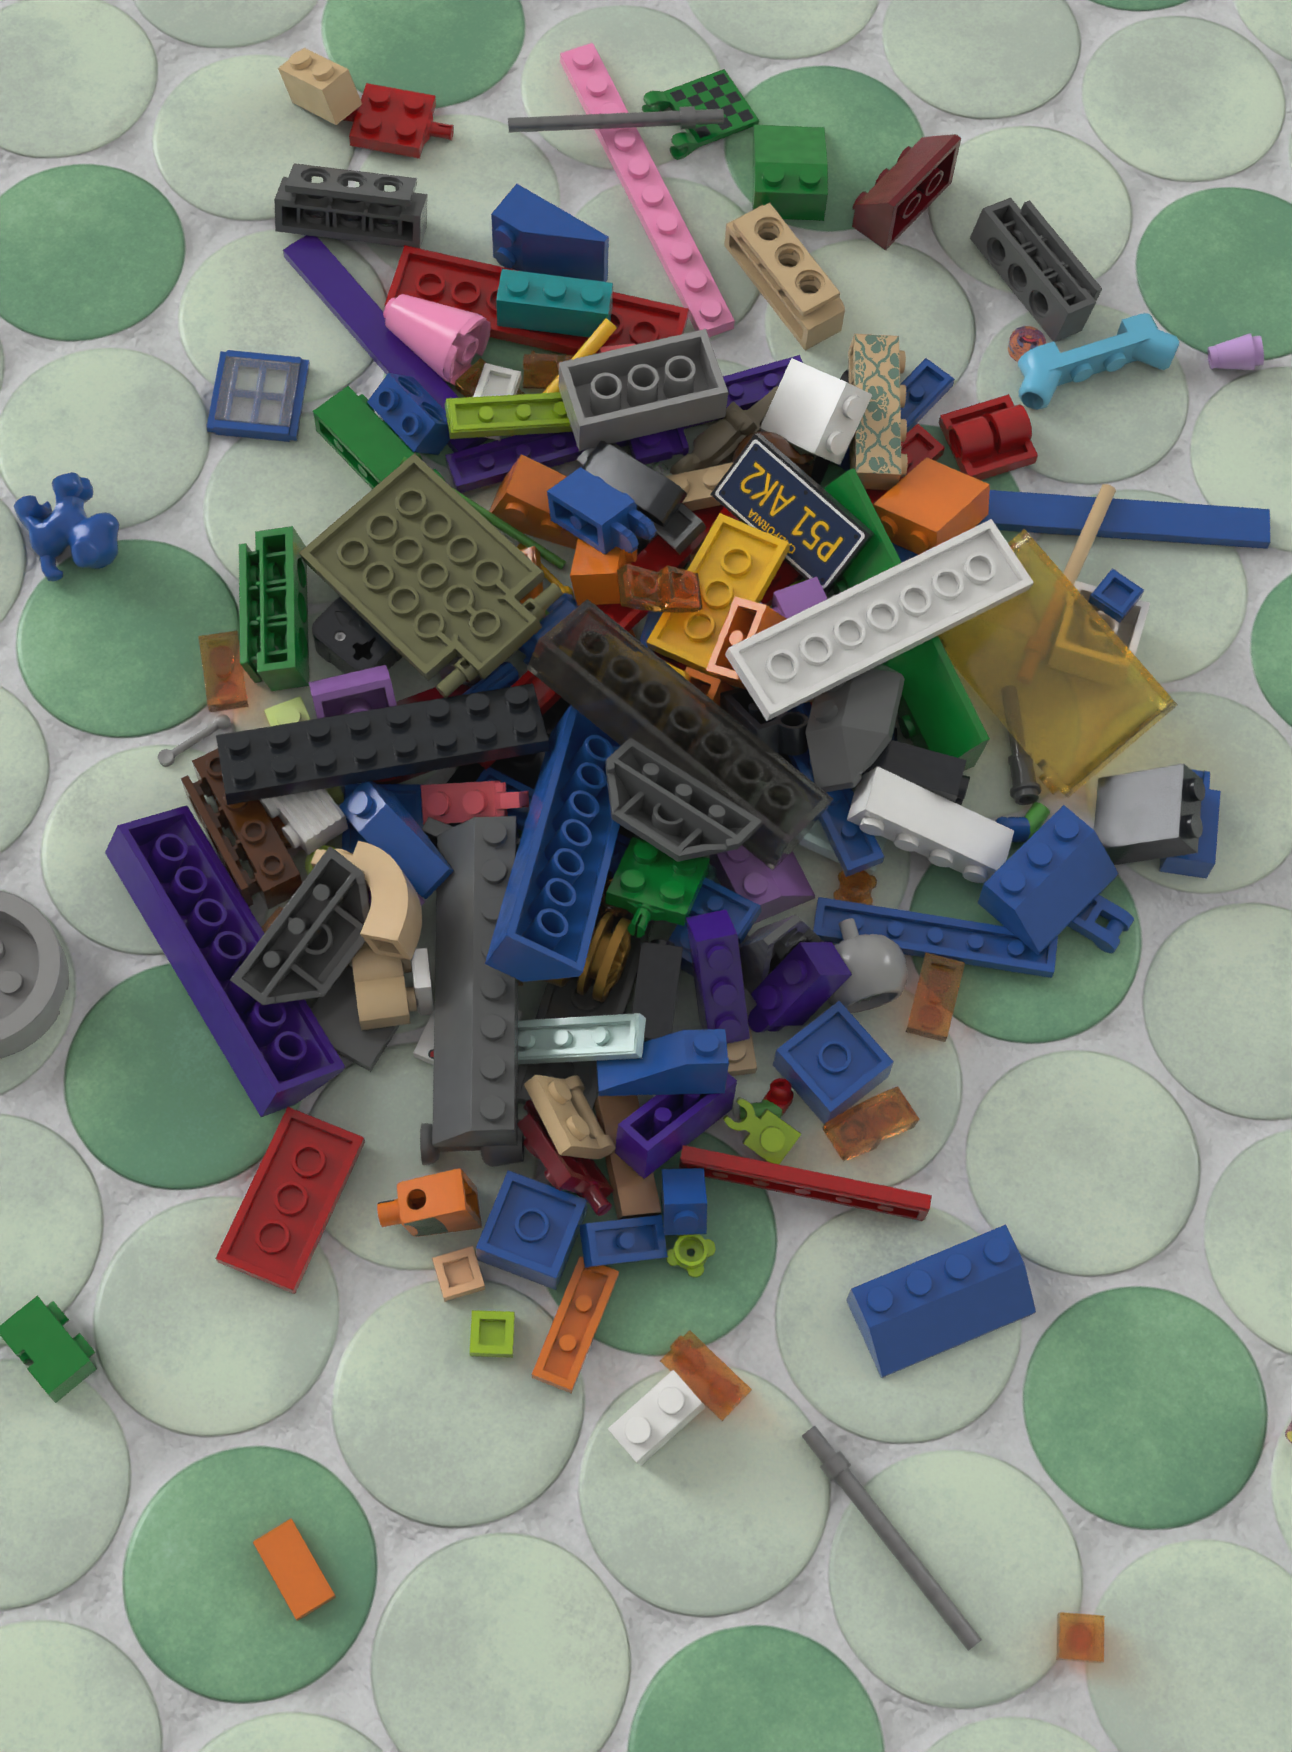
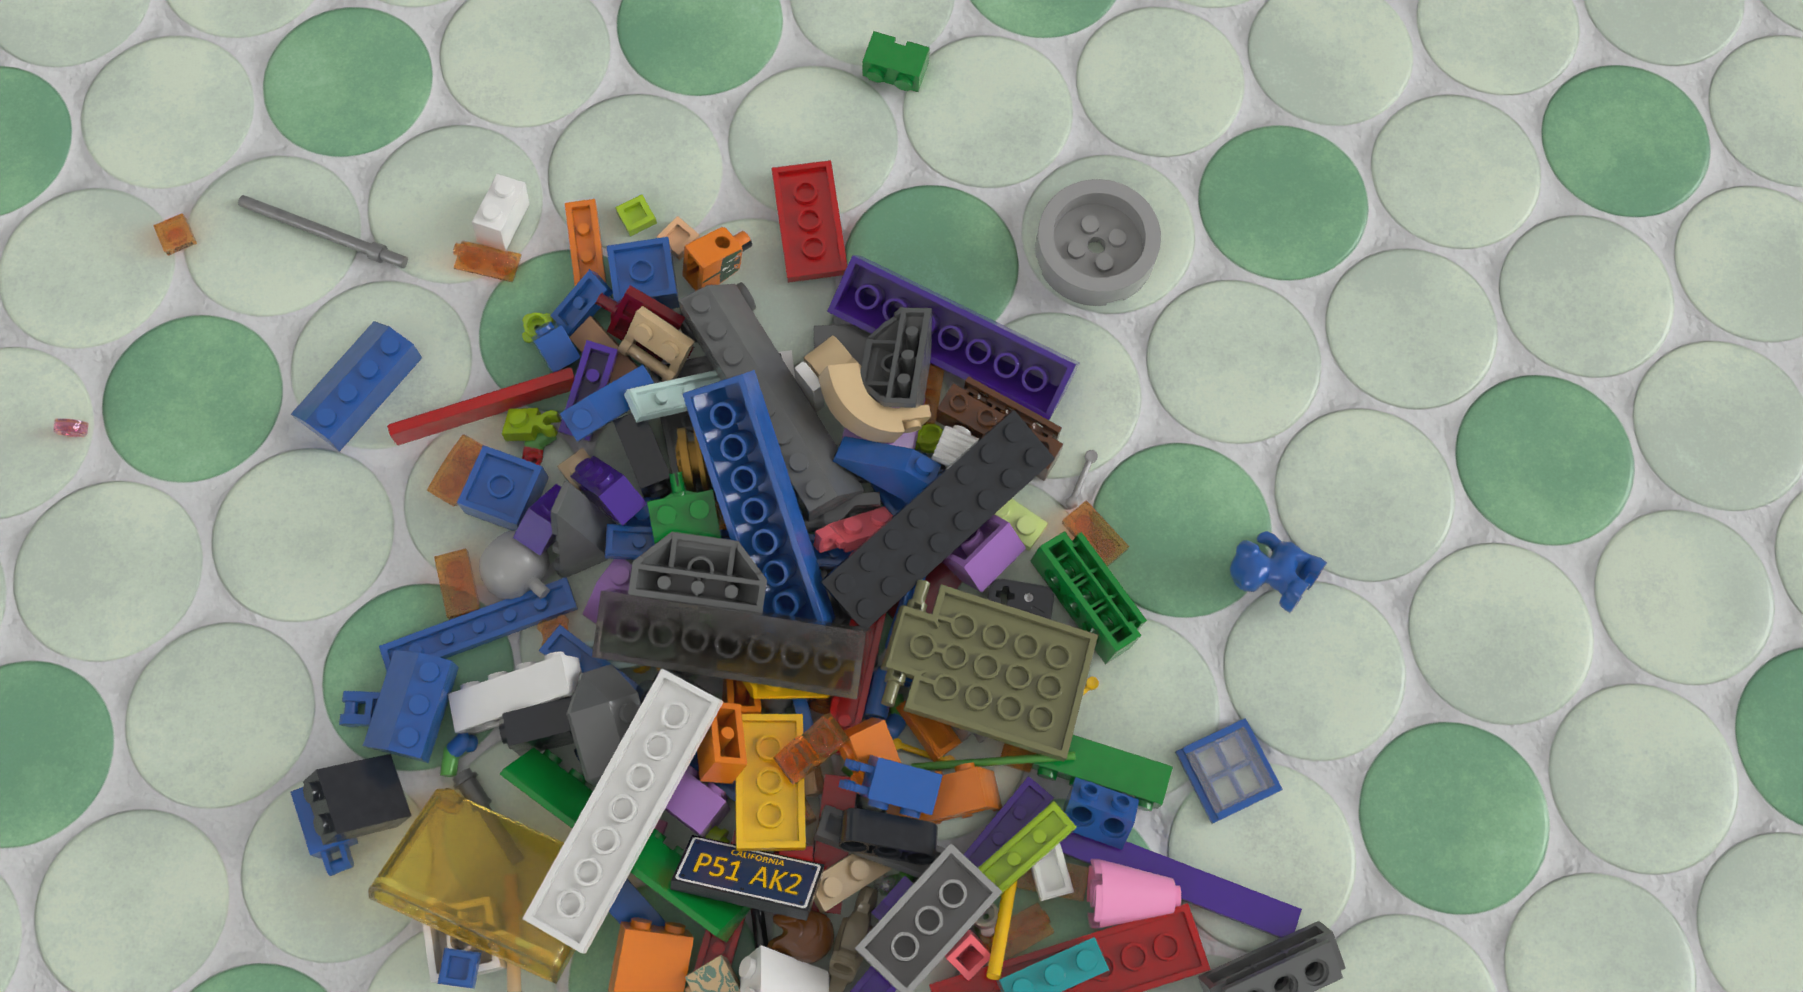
camera: 150 degrees right, 5 degrees up
orange tile [253,1518,336,1621] -> none

